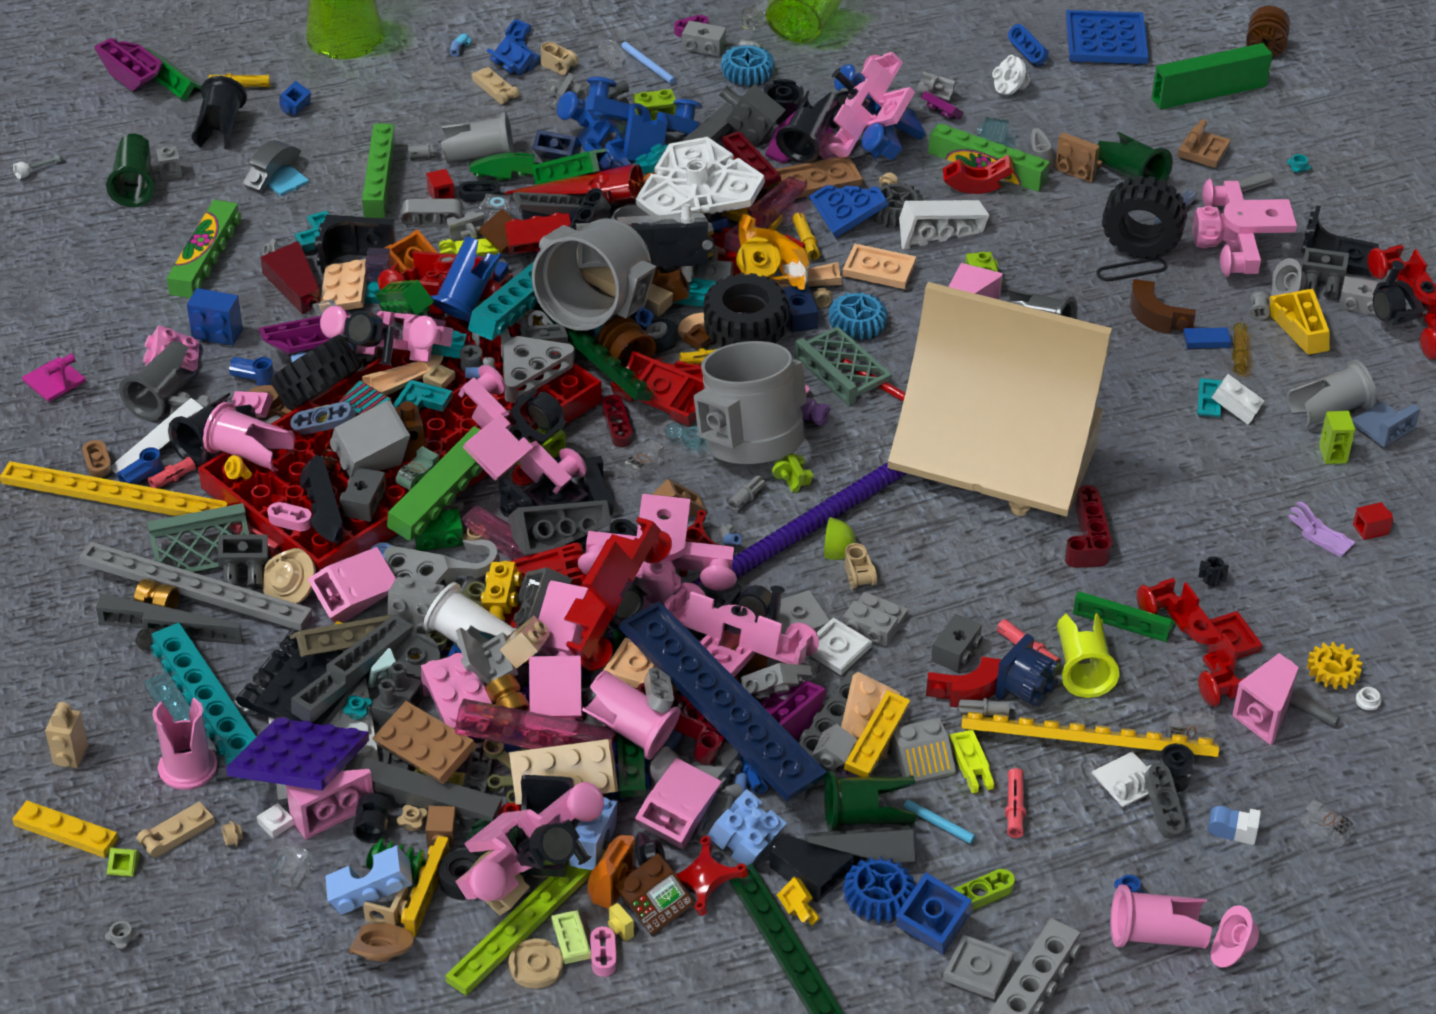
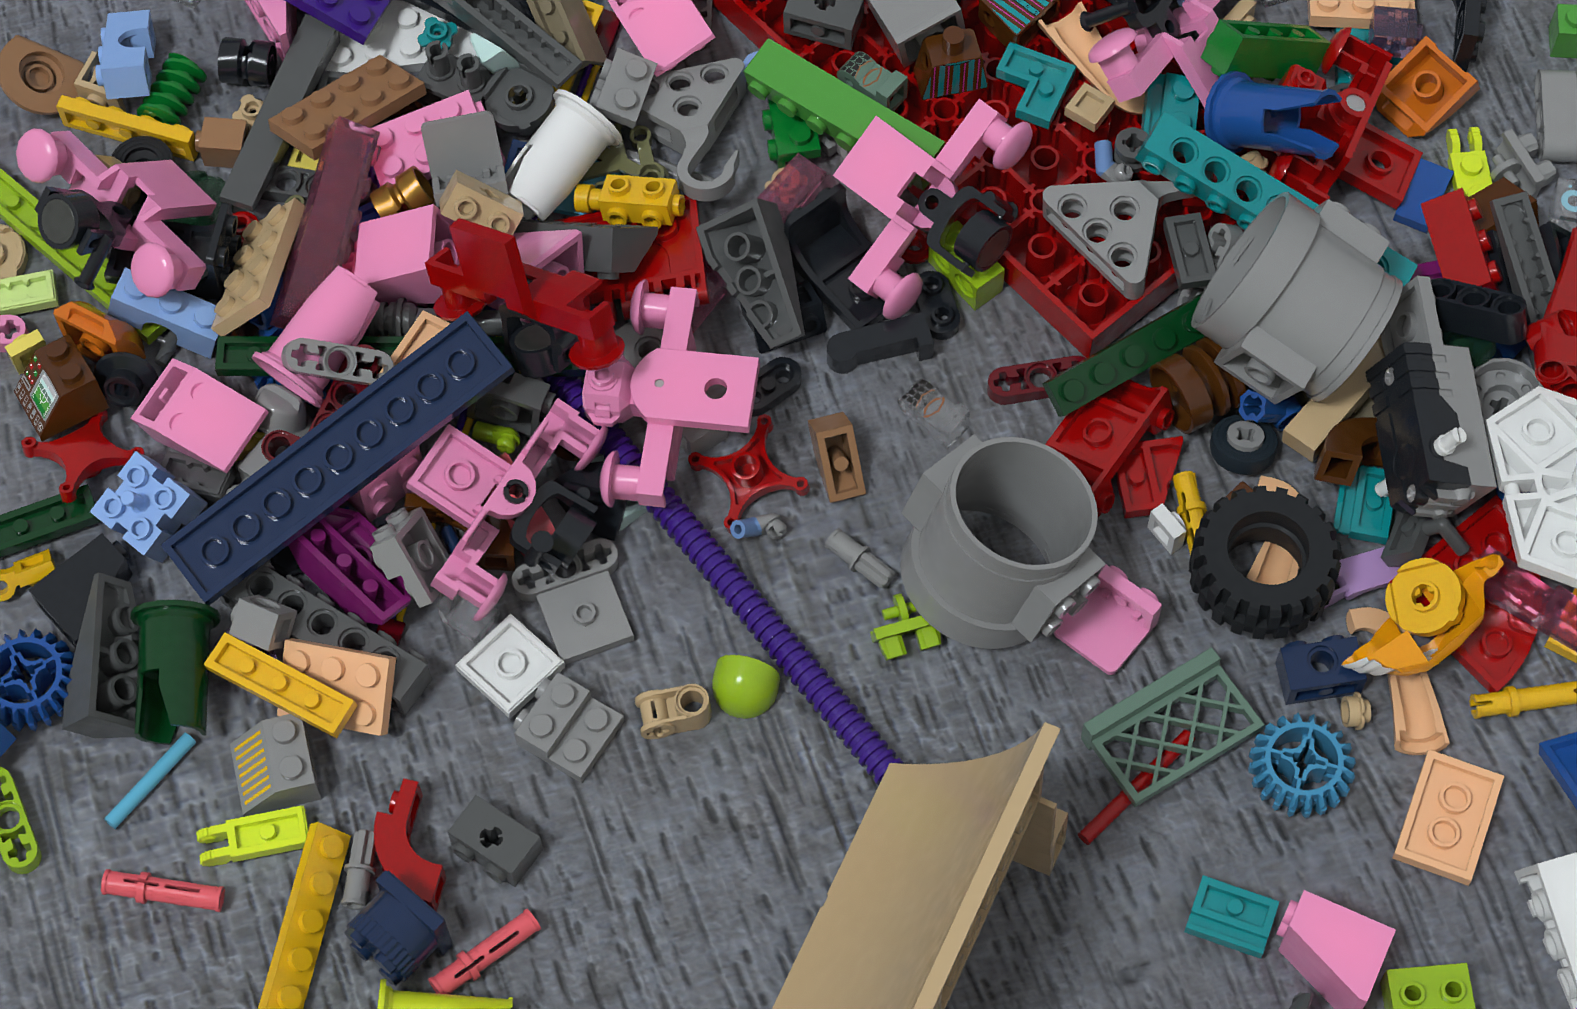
camera: 95 degrees right, 20 degrees up
medium lavender wheel [801,398,831,426] -> none

